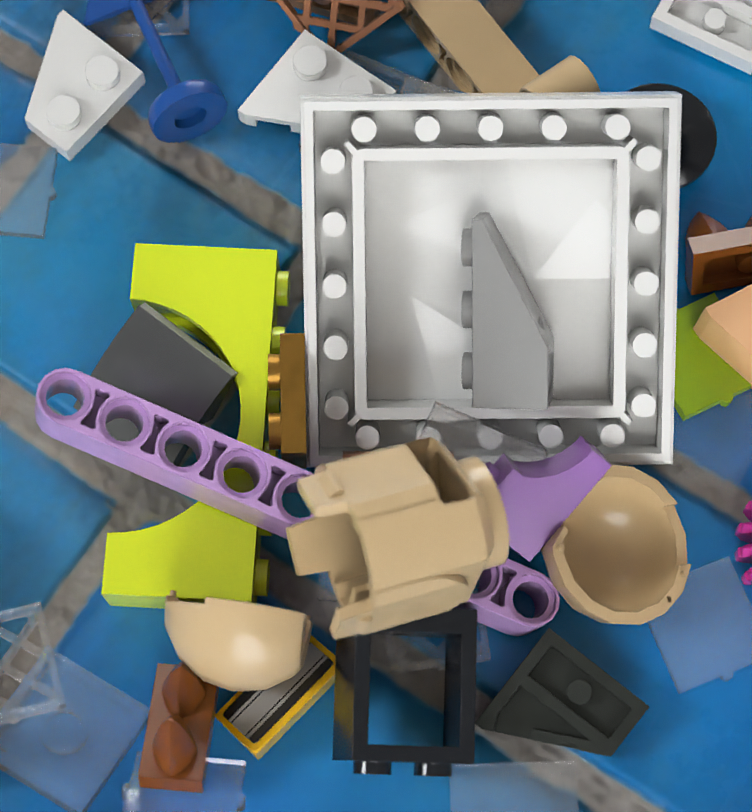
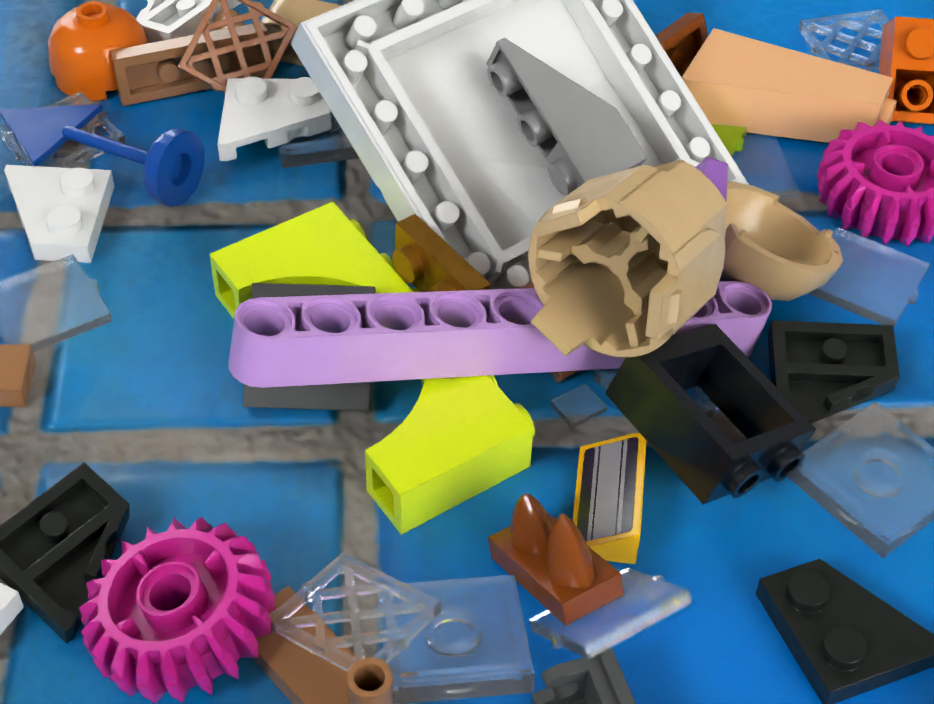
camera: 40 degrees left, 25 degrees down
tan cylinder [164,590,313,692] -> none

